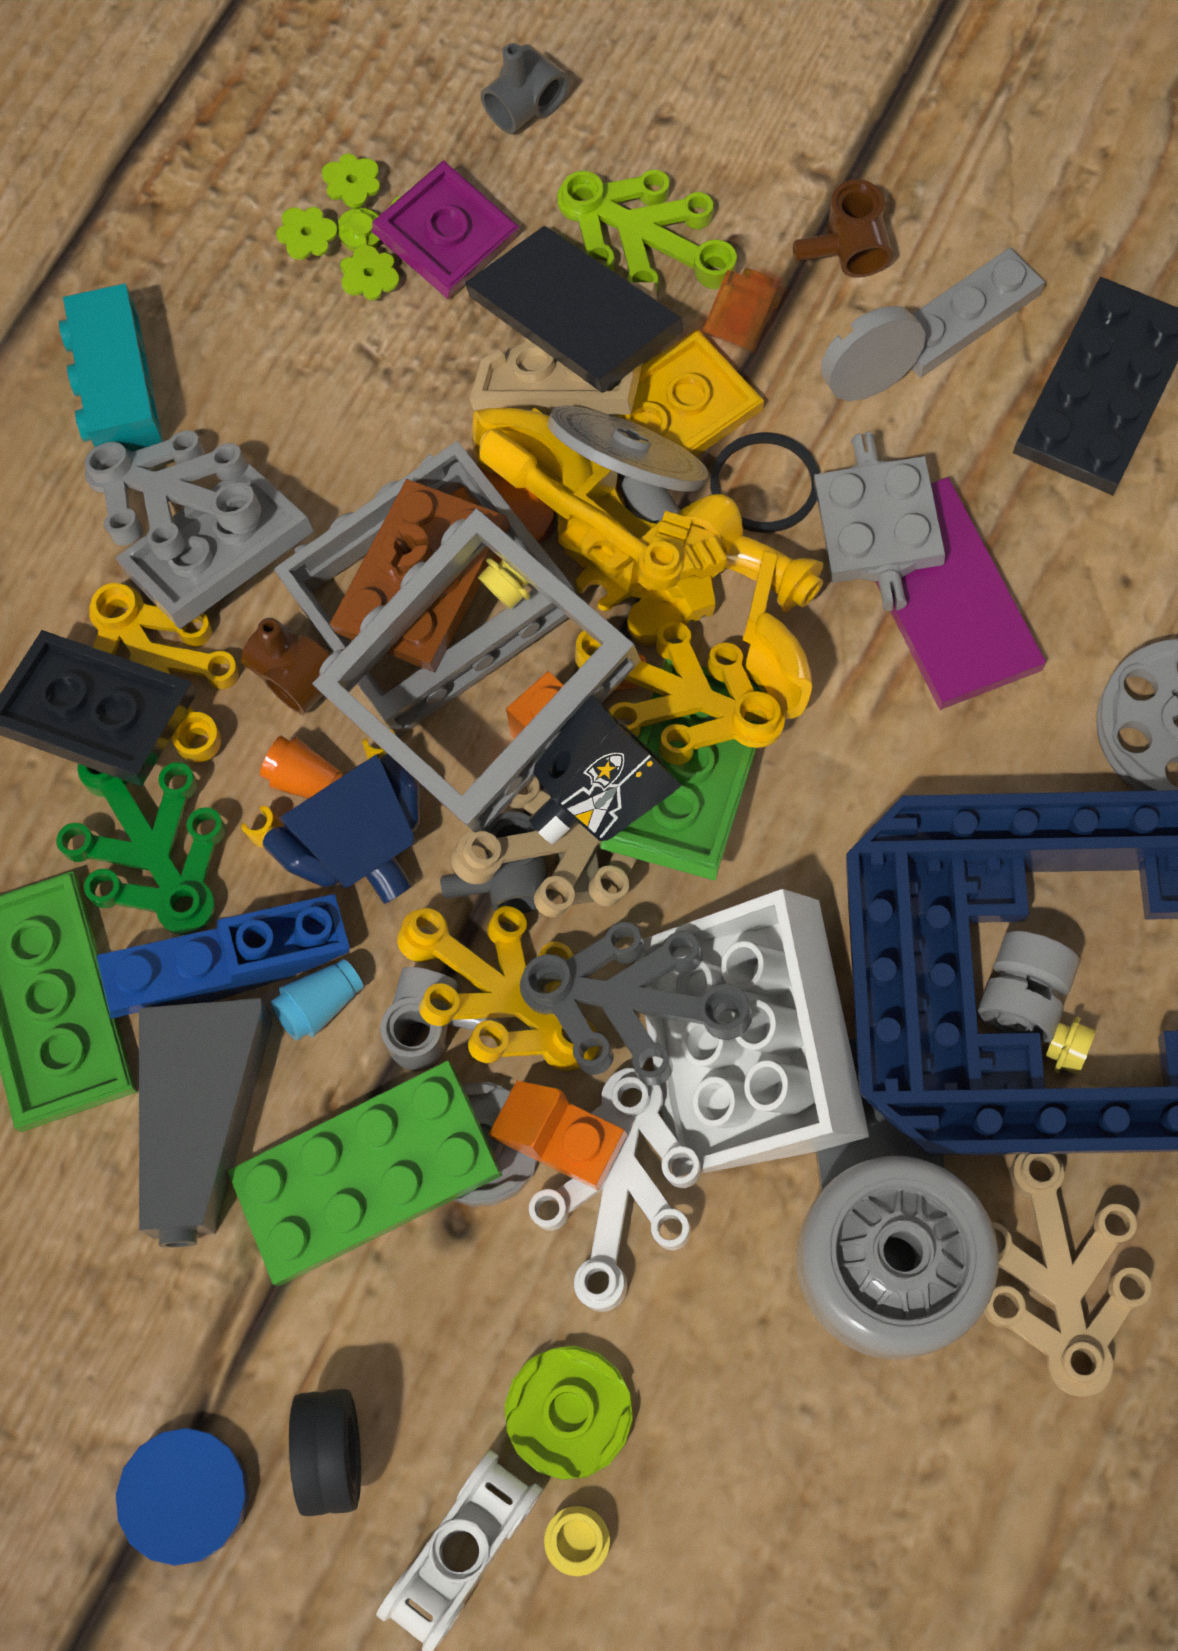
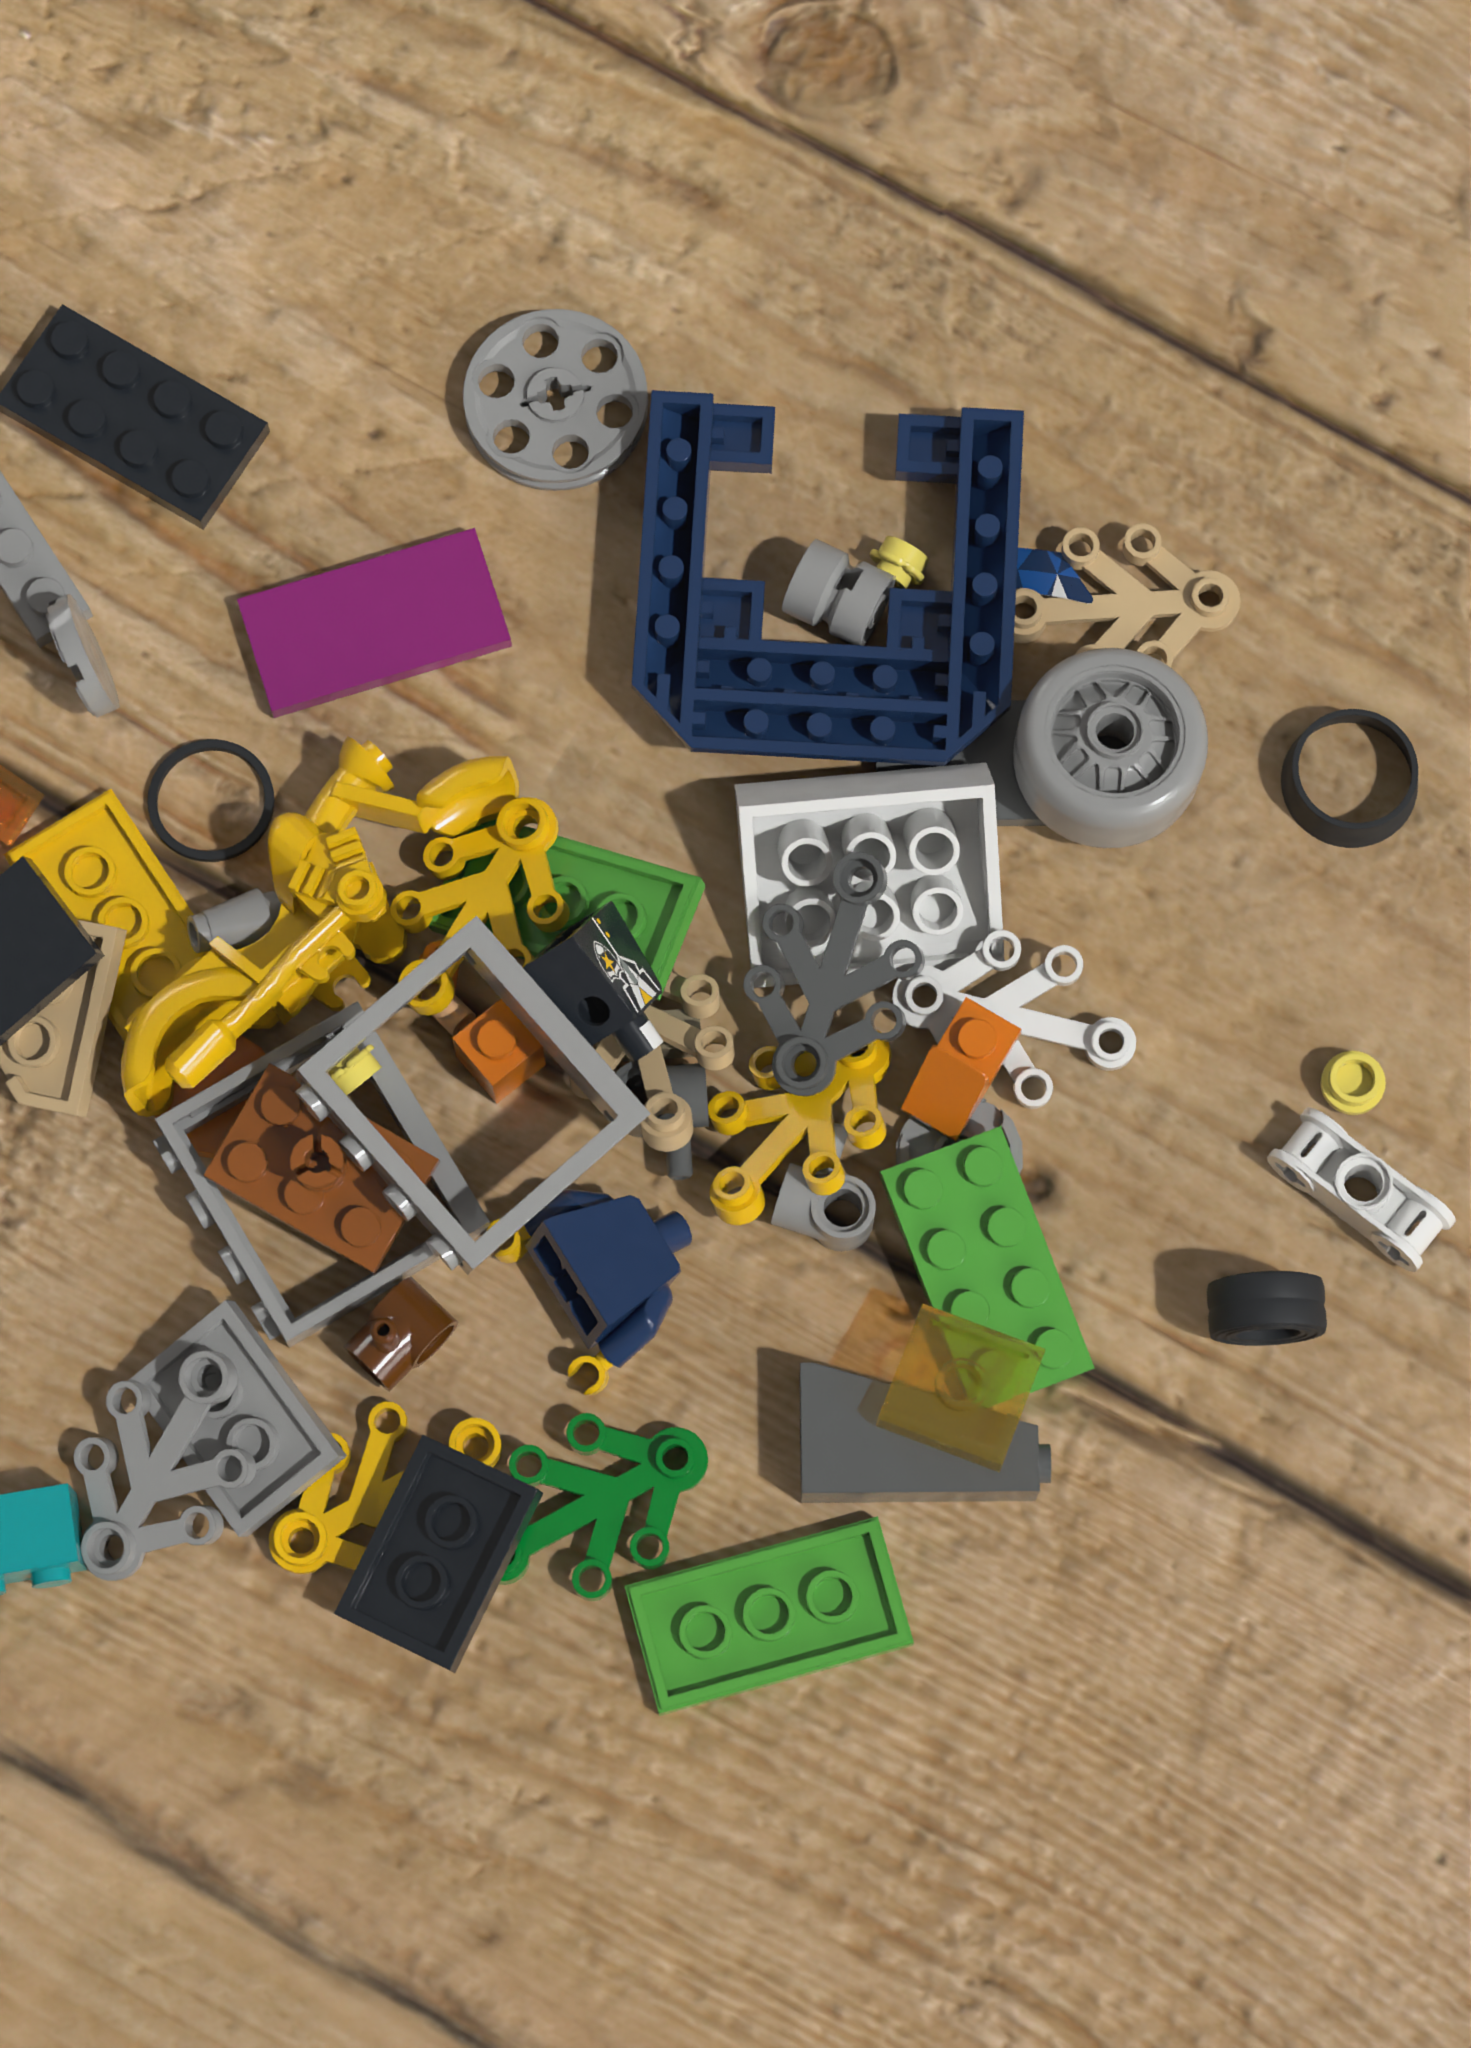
camera: 90 degrees left, 5 degrees up
blue slope [97,894,350,1019] -> none
blue tile [116,1428,249,1566] -> none
orange cone [259,735,345,799] -> none
medium azure cone [270,959,363,1041] -> none
lime tile [504,1346,633,1480] -> none
light grey piece [547,406,709,491] -> none
light grey plate [814,432,945,611] -> none
none -> clear yellow tile [876,1303,1046,1473]
none -> sticker [1016,548,1093,604]
none -> black tyre [1281,709,1418,848]

